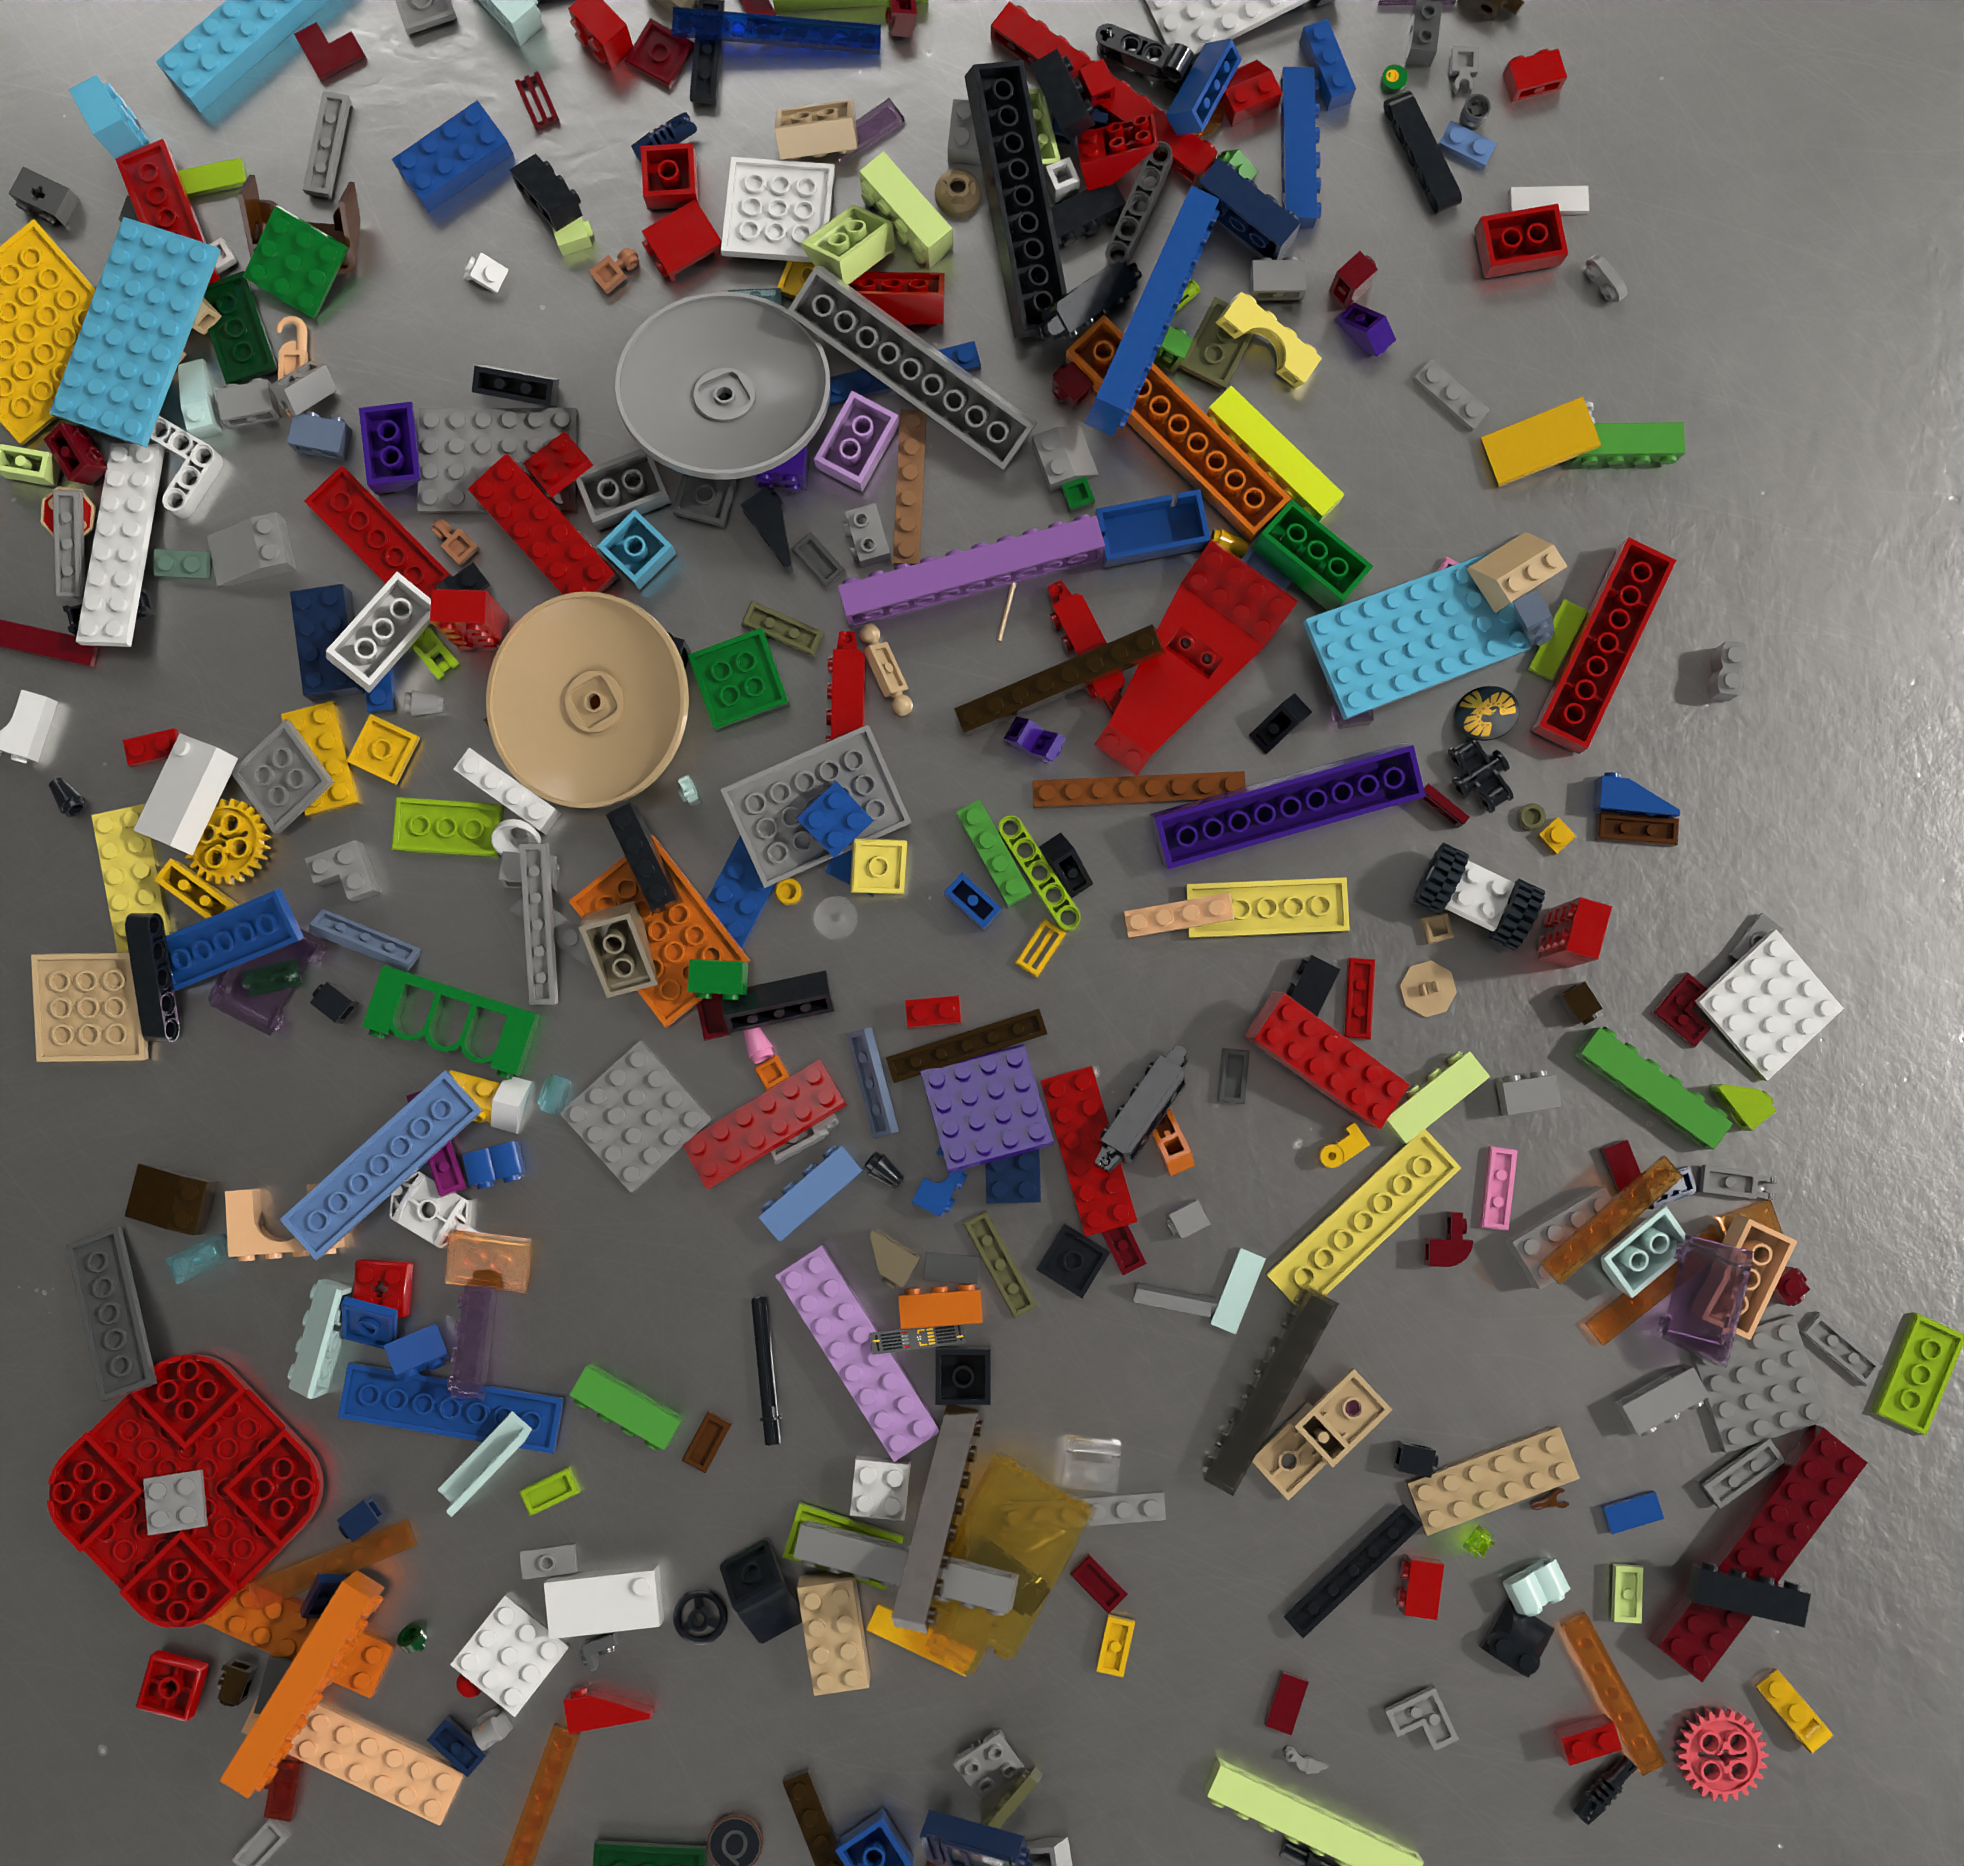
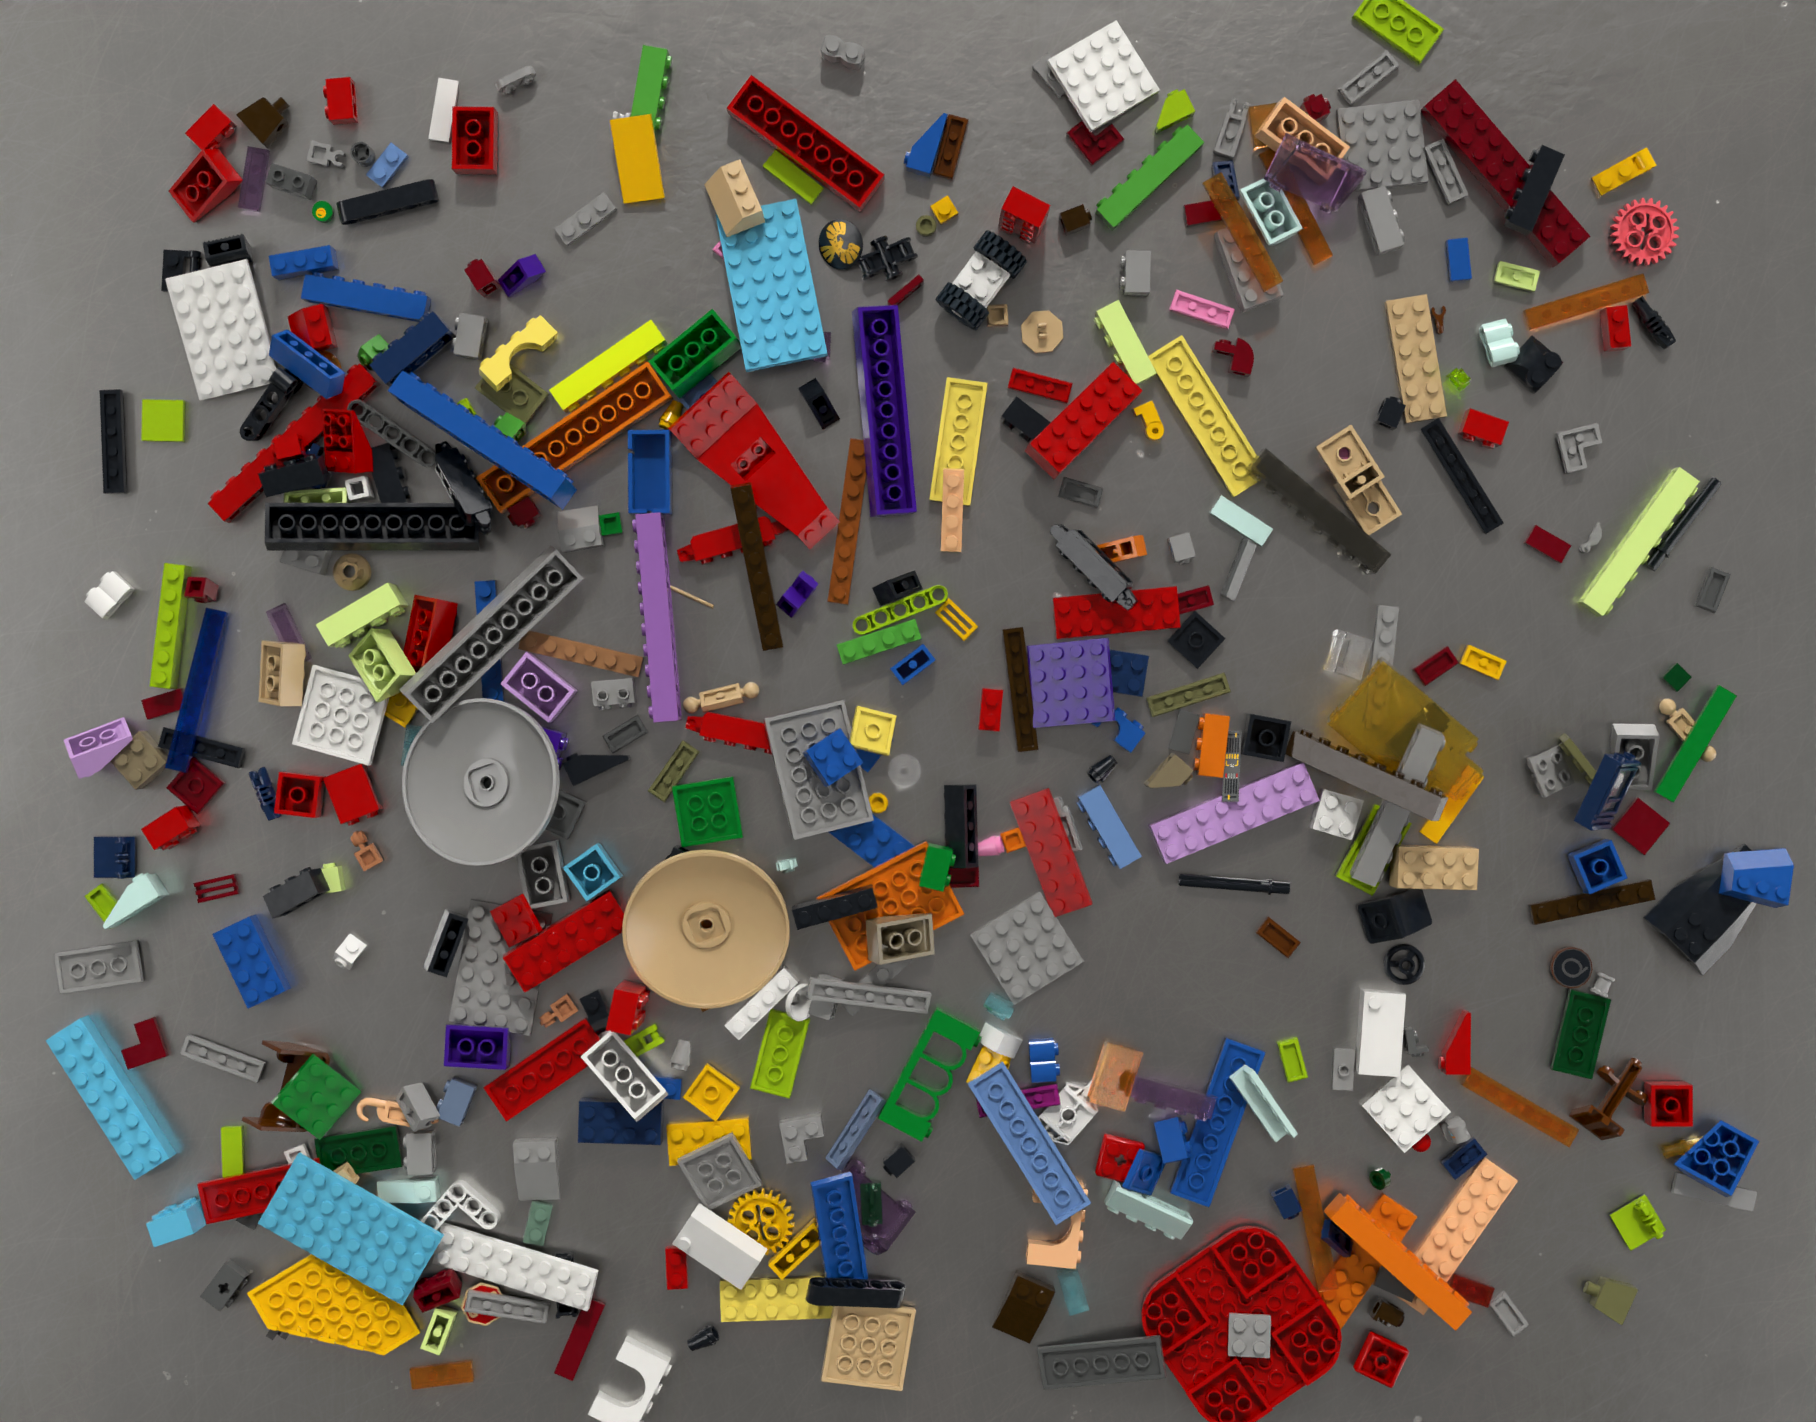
camera: 85 degrees left, 5 degrees up
bright green brick [569,1364,684,1451] -> none
sand blue plate [847,1027,899,1138] -> none
sand blue brick [1513,590,1555,647] -> none

